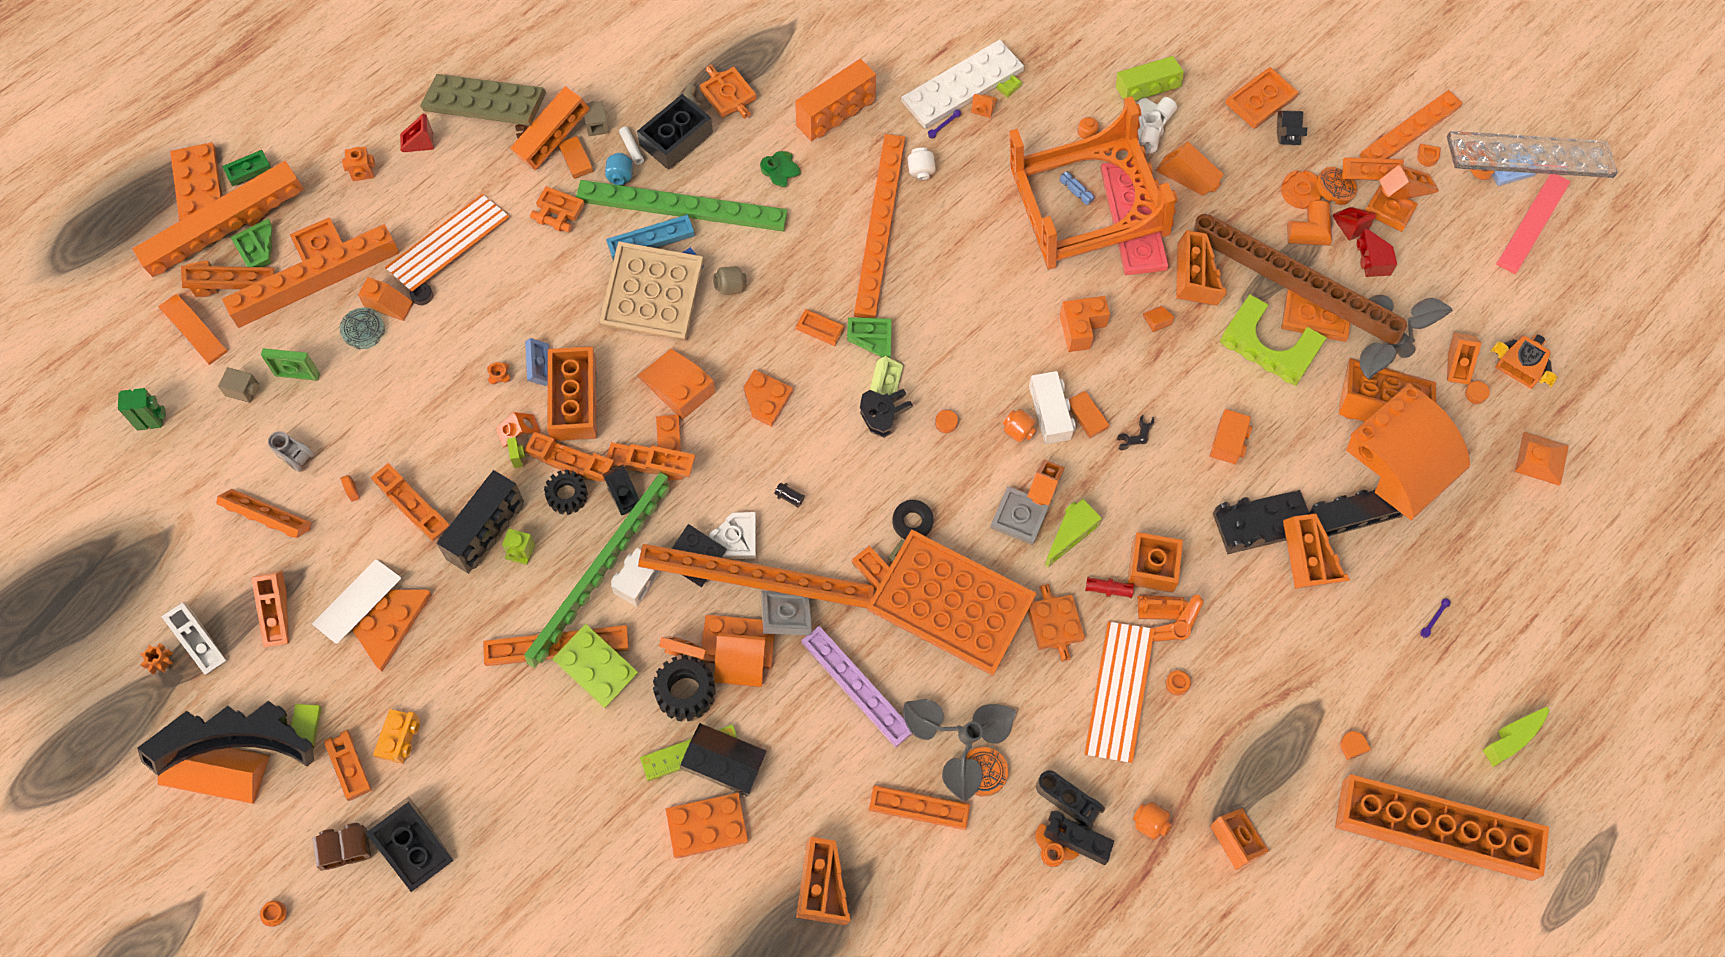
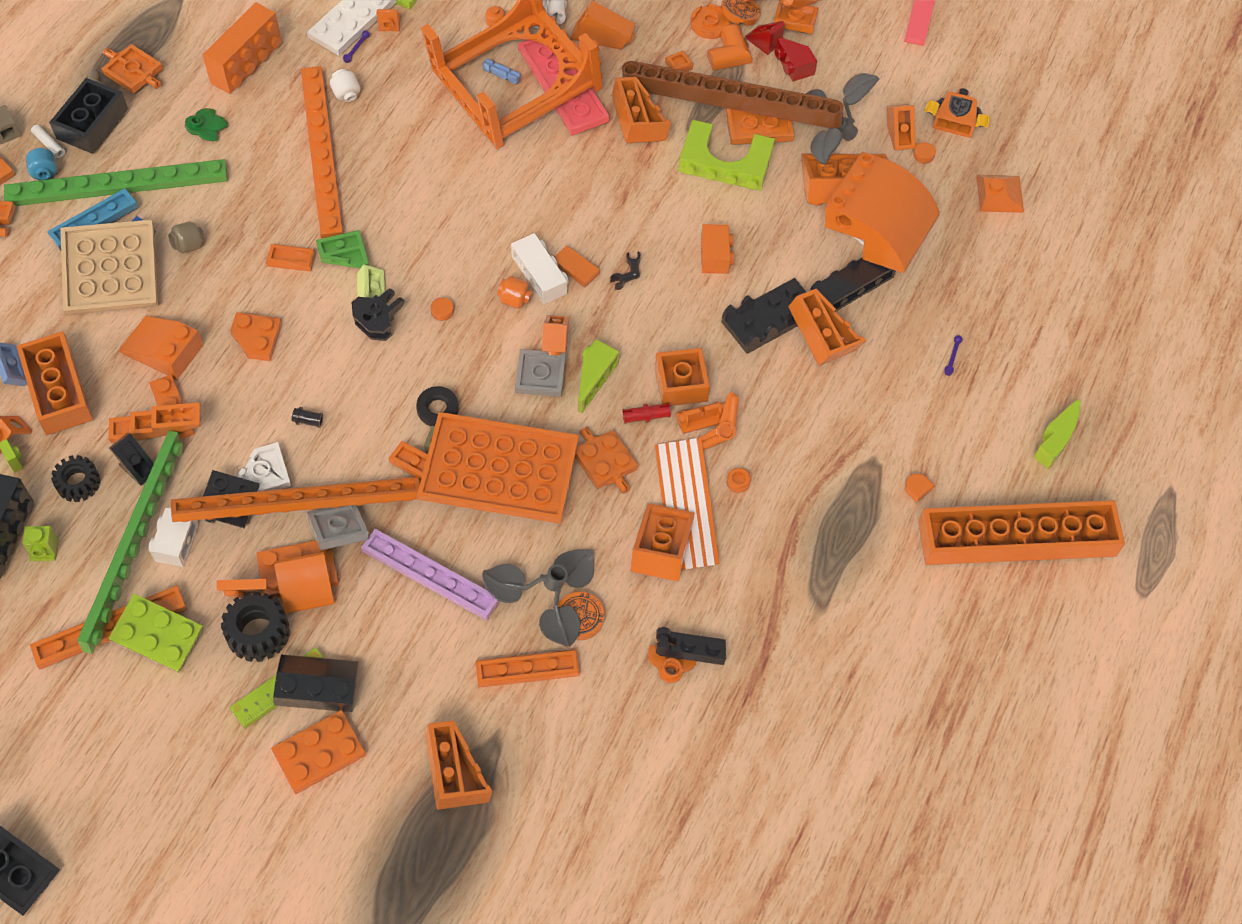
camera: 20 degrees left, 5 degrees down
orange slope [524,432,615,481] -> none
black piece [1036,770,1105,830] -> none
orange brick [1059,296,1110,352] -> none
orange head [1133,802,1172,840] -> none
orange slope [1143,306,1174,332] -> none
orange slope [1210,808,1269,870] -> none
none -> orange slope [630,503,695,582]
none -> orange tile [665,51,693,71]

